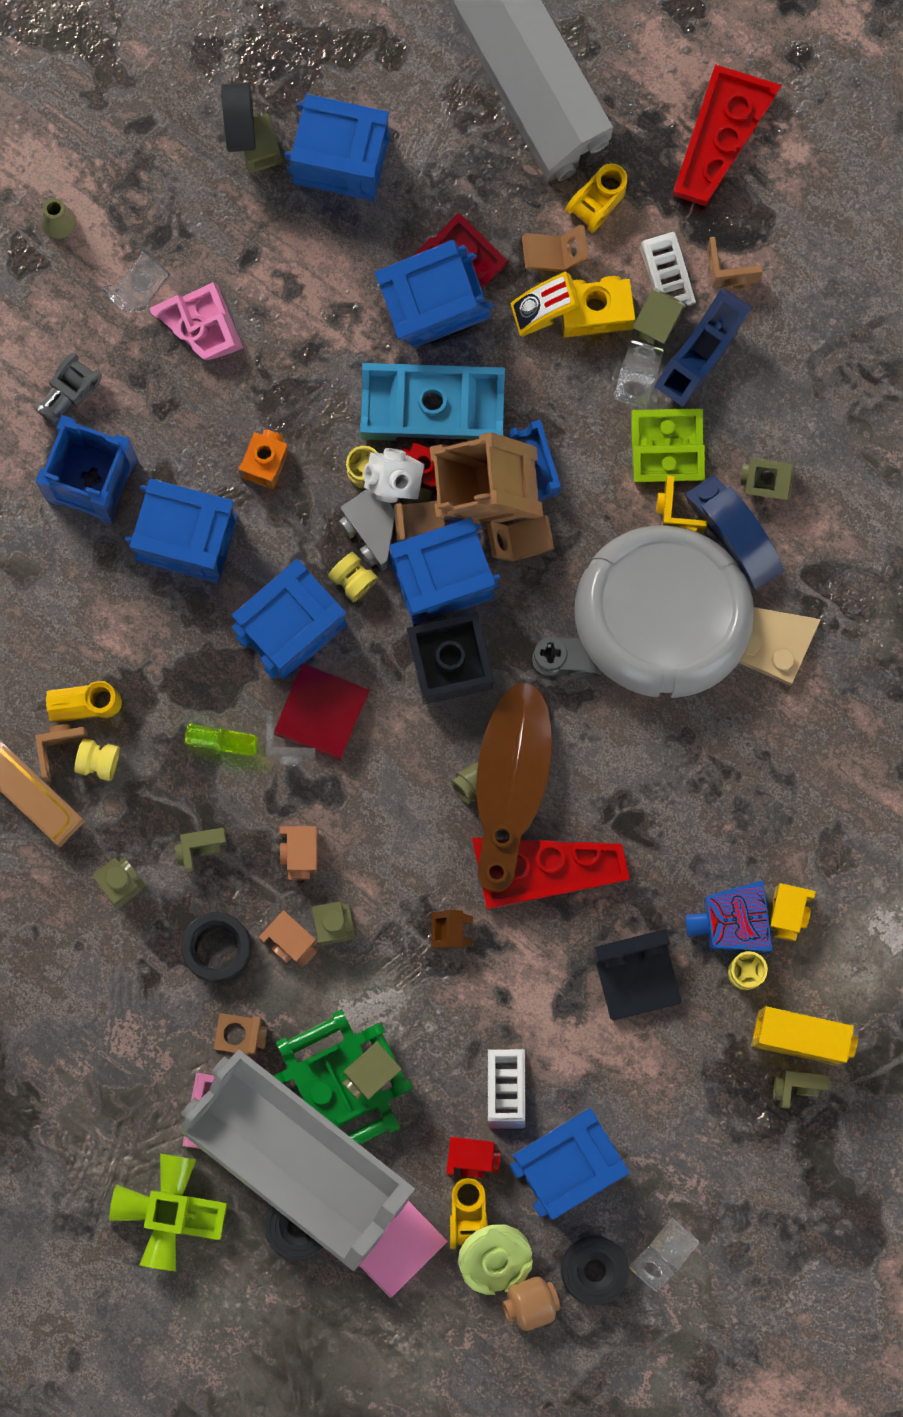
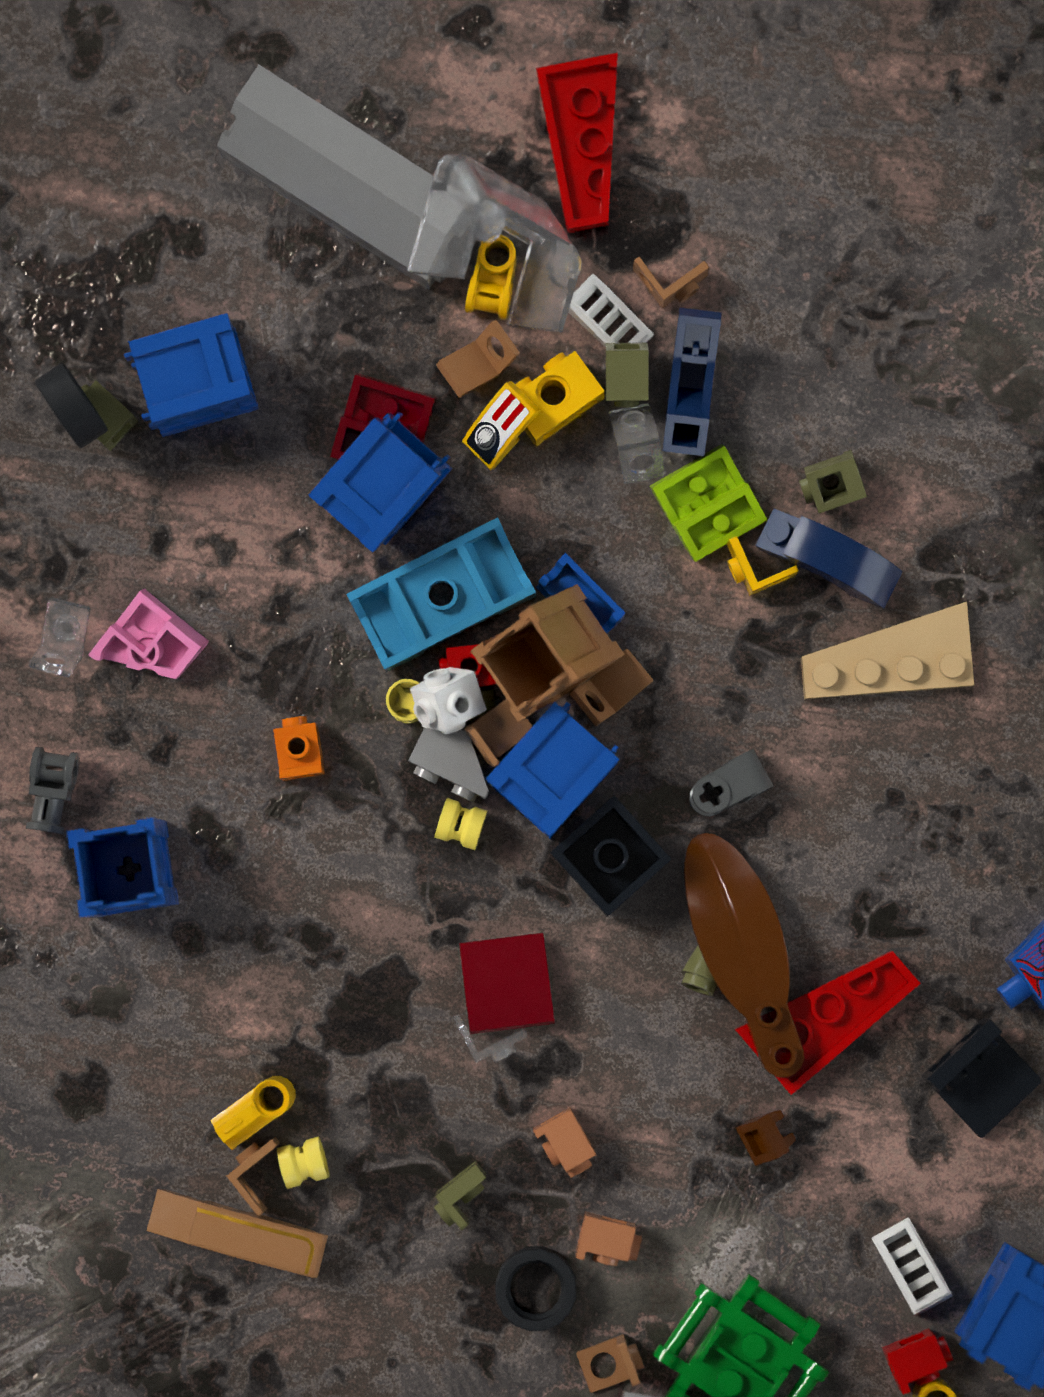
camera: 20 degrees left, 5 degrees up
olive brick [92,857,147,908] -> none
blue container [125,478,238,584] -> none
clear neon green axle [184,722,258,757] -> none
blue container [231,558,348,682] -> none
olive brick [312,901,356,947] -> none
olive brick [342,1041,402,1101] -> none
light grey piece [574,525,754,698] -> none
none -> clear windscreen [407,154,582,333]

